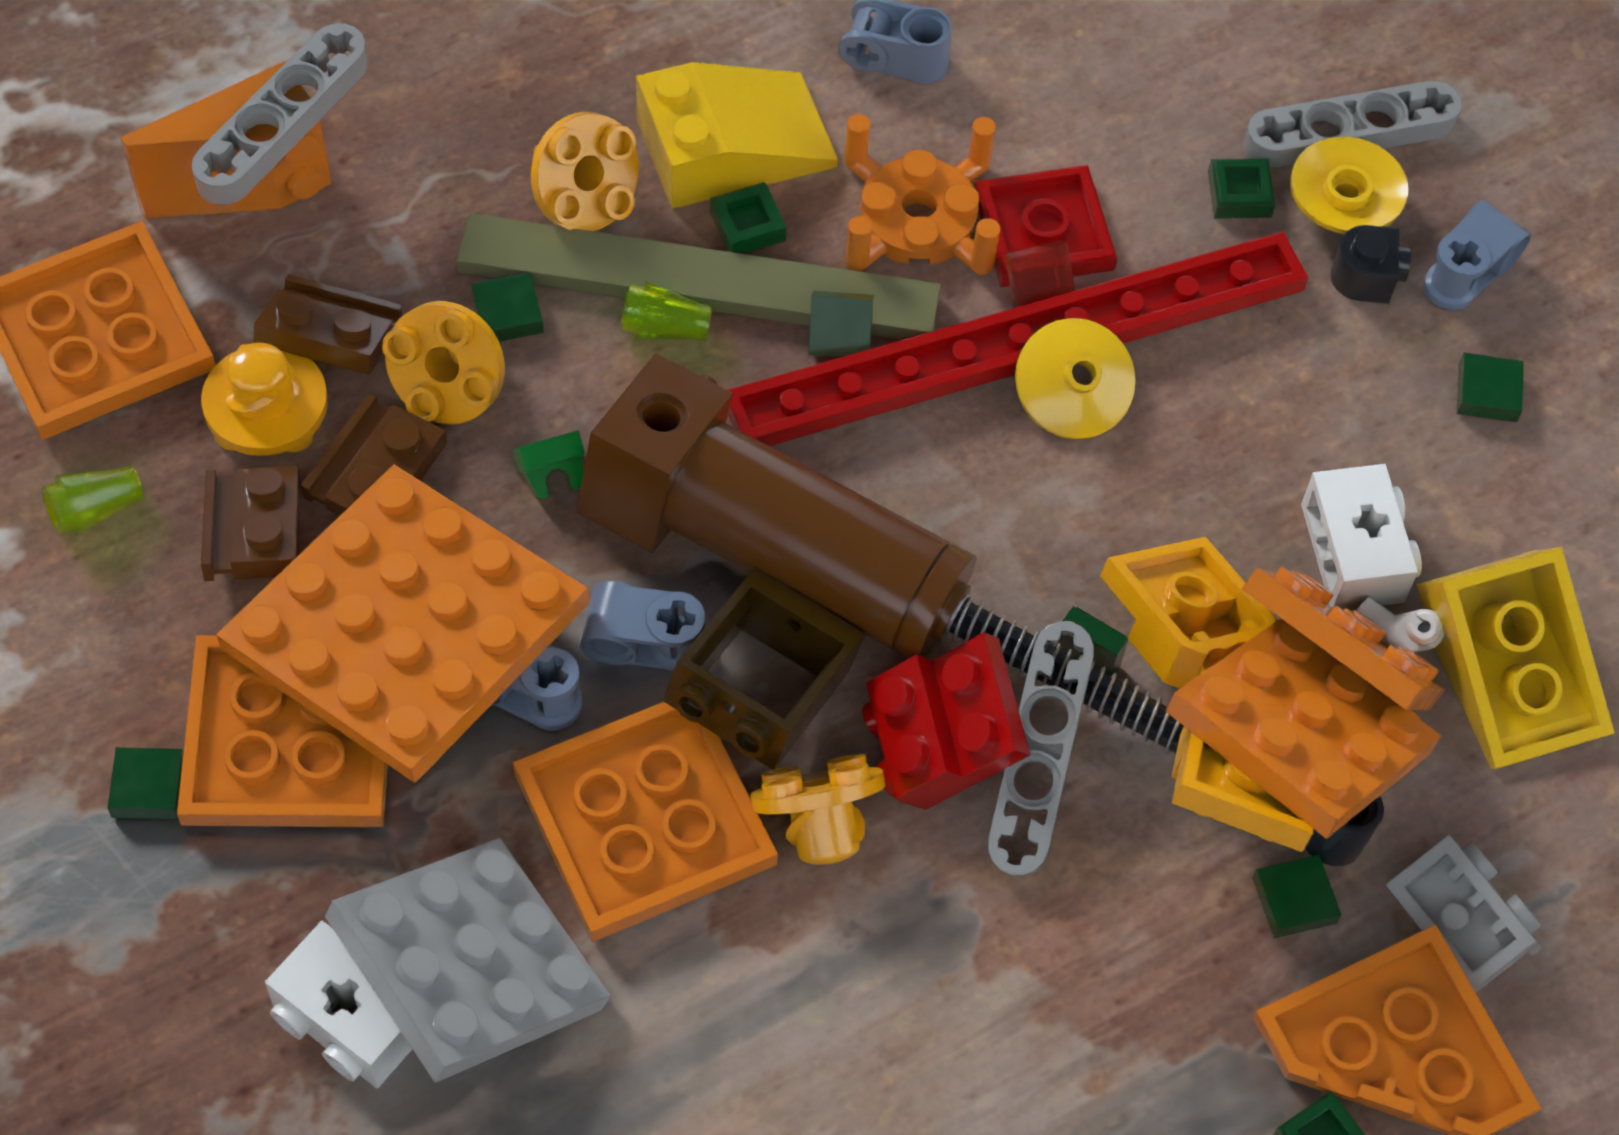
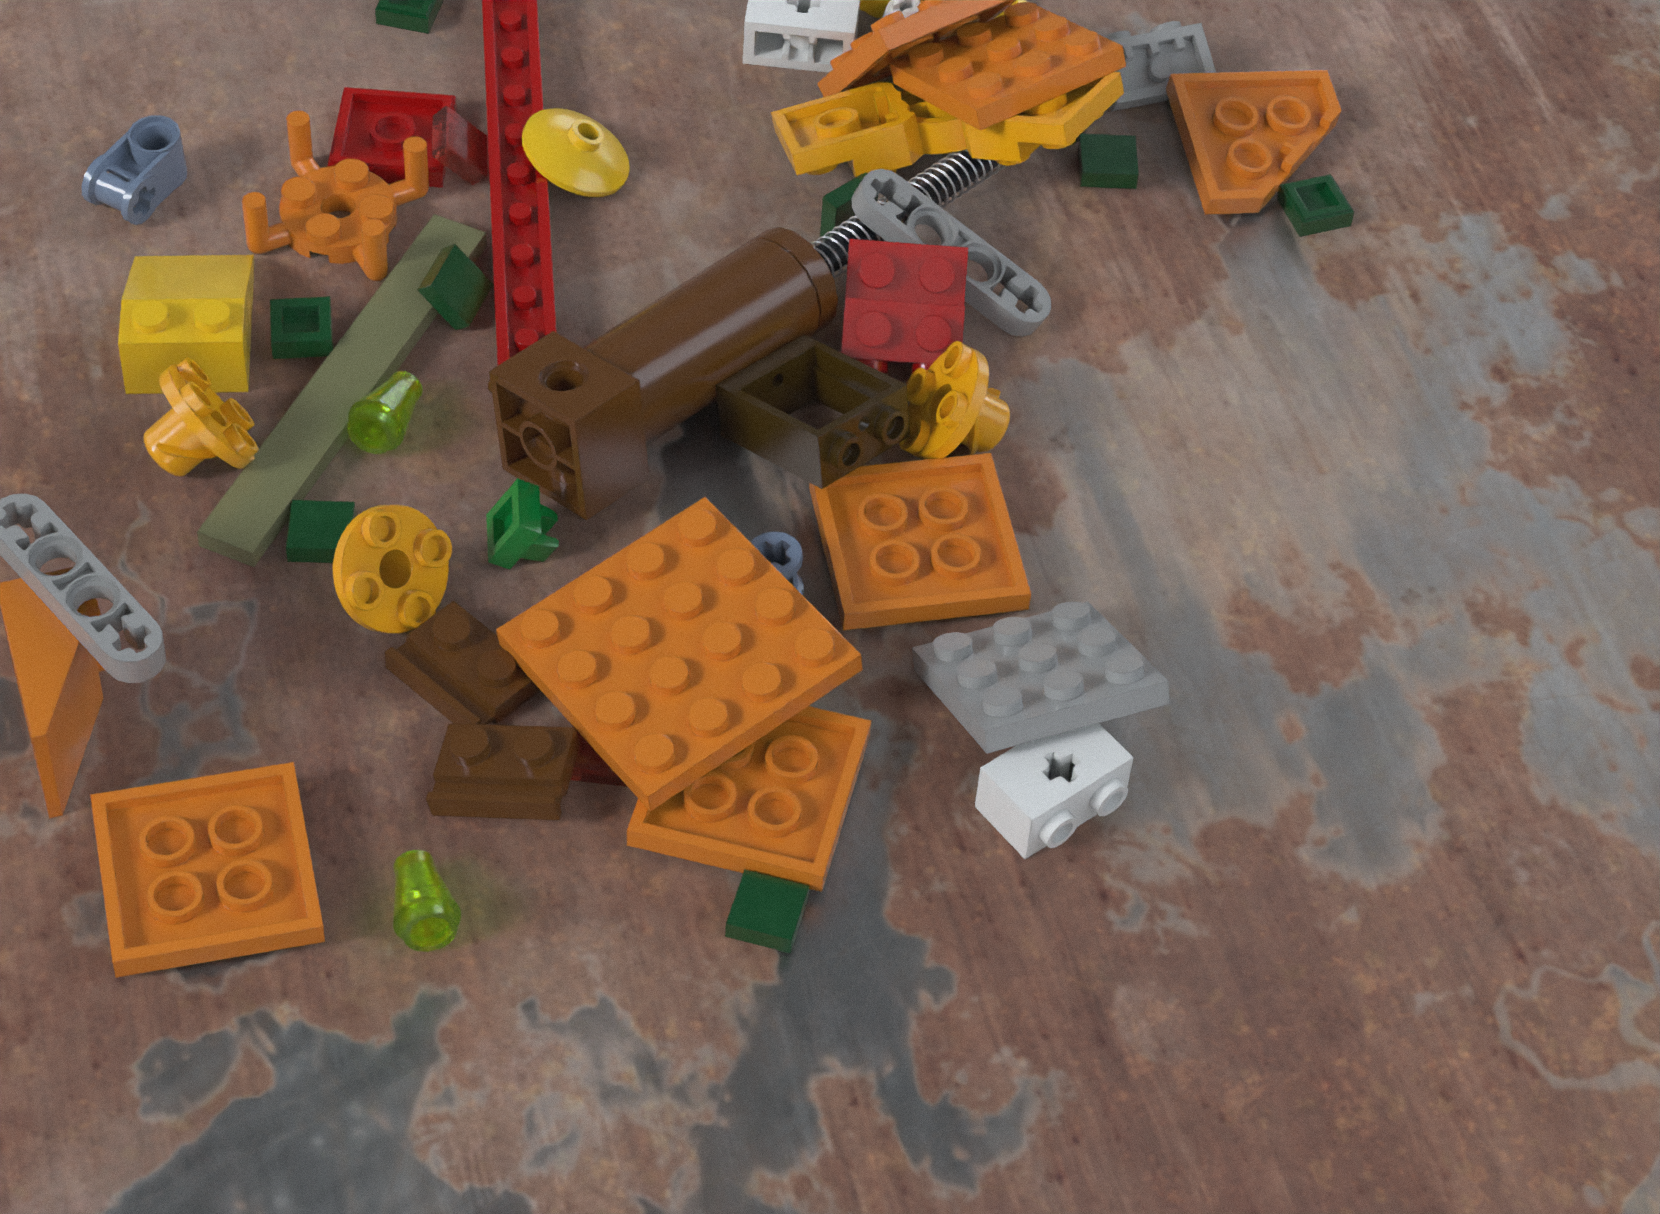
camera: 75 degrees left, 10 degrees down
light orange plate [201,342,328,456] -> none
reddish brown plate [254,274,402,375] -> none
sand blue piece [579,581,705,671] -> none

